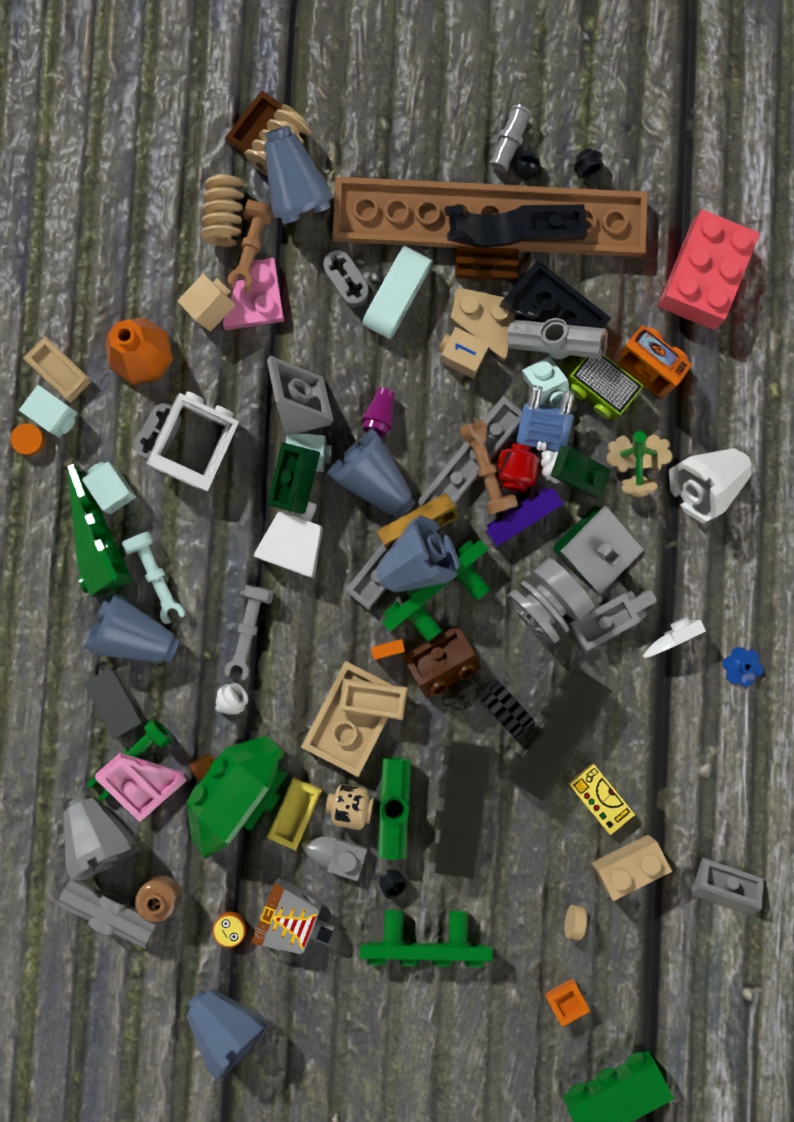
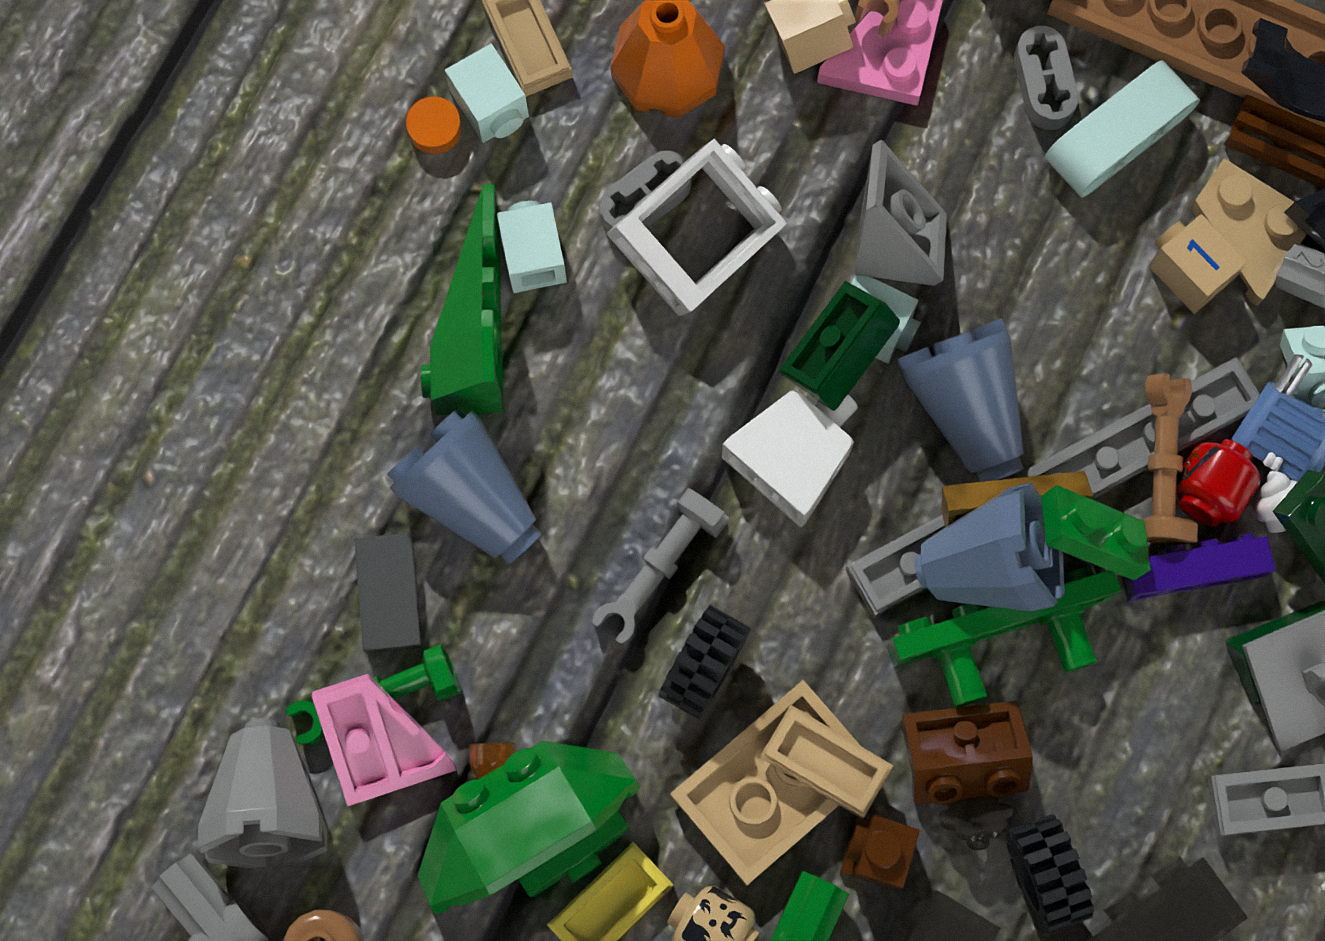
camera: 25 degrees right, 10 degrees down
light aqua piece [121,531,186,624] -> none
white plate [215,683,248,715] -> none
magenta cone [361,387,395,437] -> none
orange tile [371,639,405,660] -> none
light grey wheel [507,558,595,644] -> none
none -> black tyre [658,605,751,720]
none -> reddish brown brick [840,815,920,891]
none -> green plate [1041,485,1151,580]

